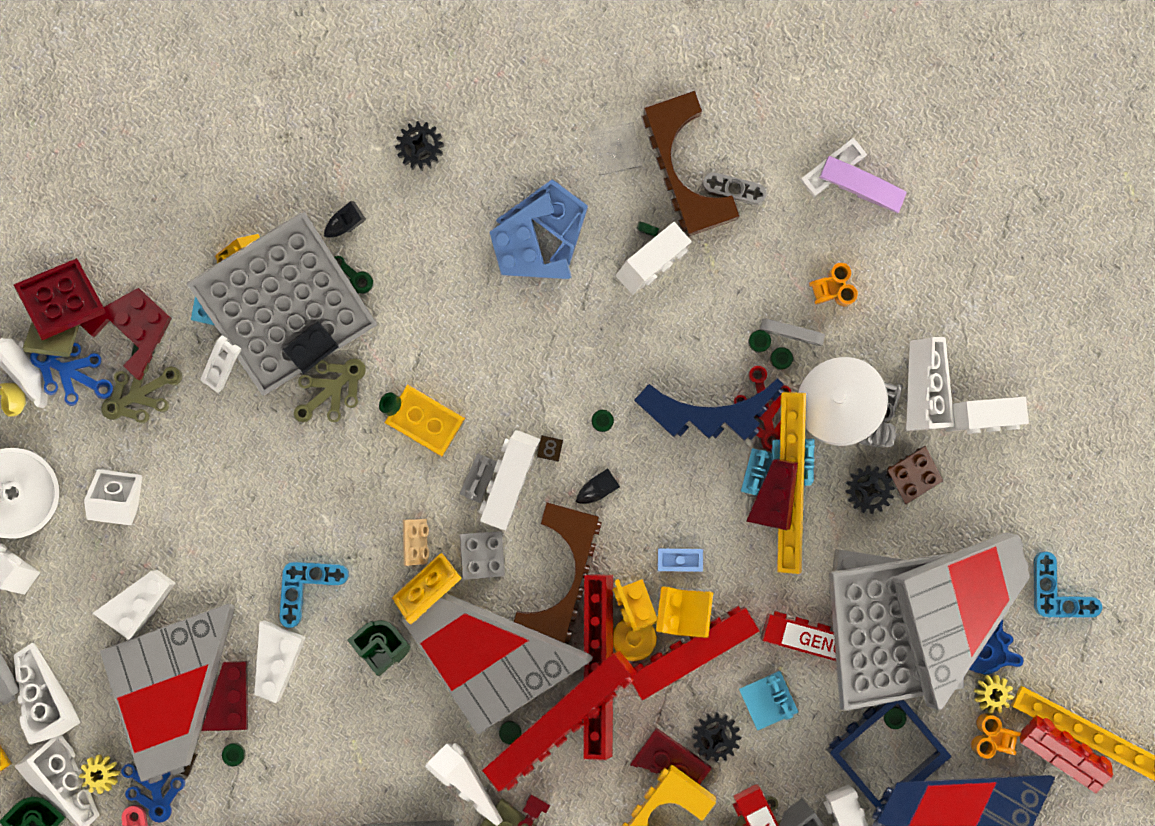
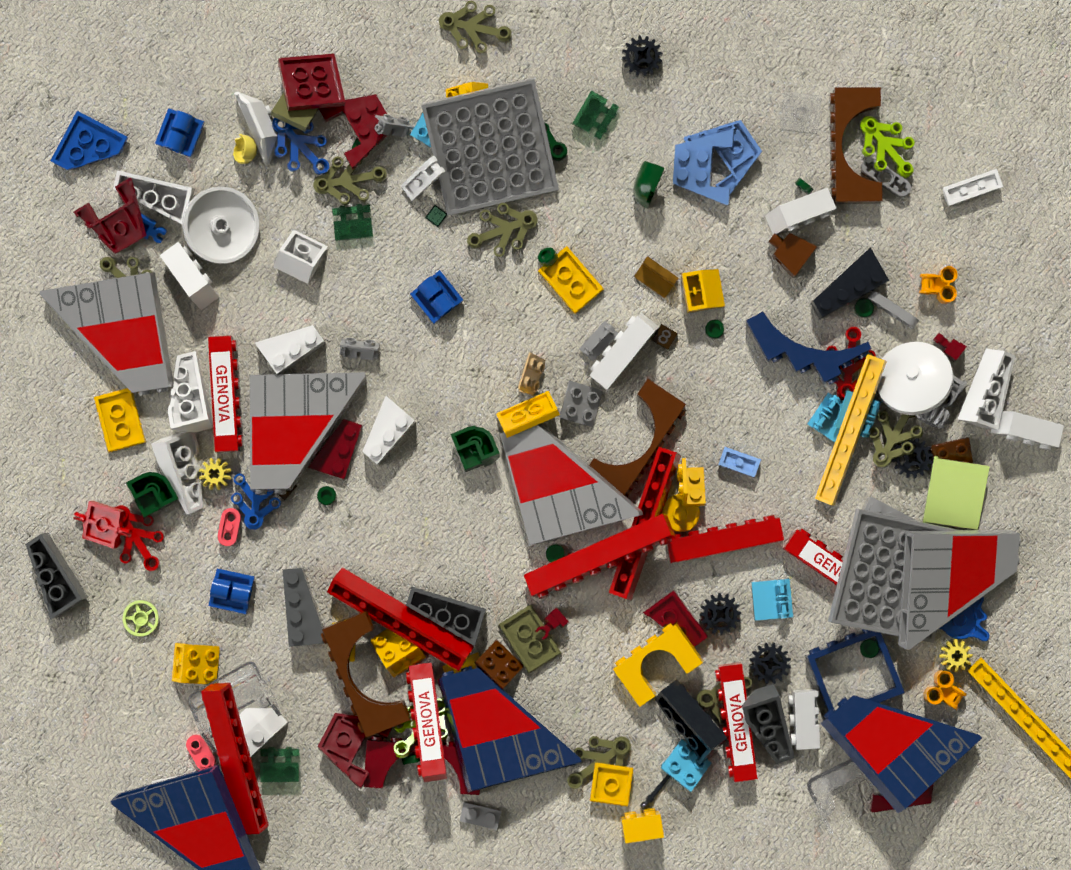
camera: 20 degrees right, 0 degrees up
dark azure beam [280,562,349,628] -> none
black plate [283,320,339,374] -> none
black plate [324,201,366,238] -> none
white wedge [425,743,503,826] -> none
black plate [576,468,620,504] -> none
yellow bracket [656,586,713,638] -> none
dark red wing [746,459,798,530] -> none
dark green tile [770,347,793,370] -> none
lavender slope [819,156,907,213] -> none
brick [1020,715,1113,794] -> none
dark azure beam [1034,551,1103,617] -> none
none -> red brick [208,335,243,453]
none -> clear green plate [332,204,374,241]
none -> light grey hinge [340,338,380,360]
none -> light grey hinge [375,114,414,137]
none -> blue plate [410,270,464,324]
none -> clear green sticker [425,204,447,227]
none -> olive plant [439,0,512,54]
none -> clear green plate [572,90,619,140]
none -> dark green brick [633,161,665,208]
none -> pearl gold panel [634,256,679,298]
none -> yellow slope [681,269,725,313]
none -> black gear [749,642,791,684]
none -> reddish brown torso [768,233,816,278]
none -> black wedge [811,247,889,319]
none -> lime plant [860,116,915,179]
none -> olive plant [869,411,923,468]
none -> yellowish green piece [923,456,990,530]
none -> dark red piece [933,333,967,362]

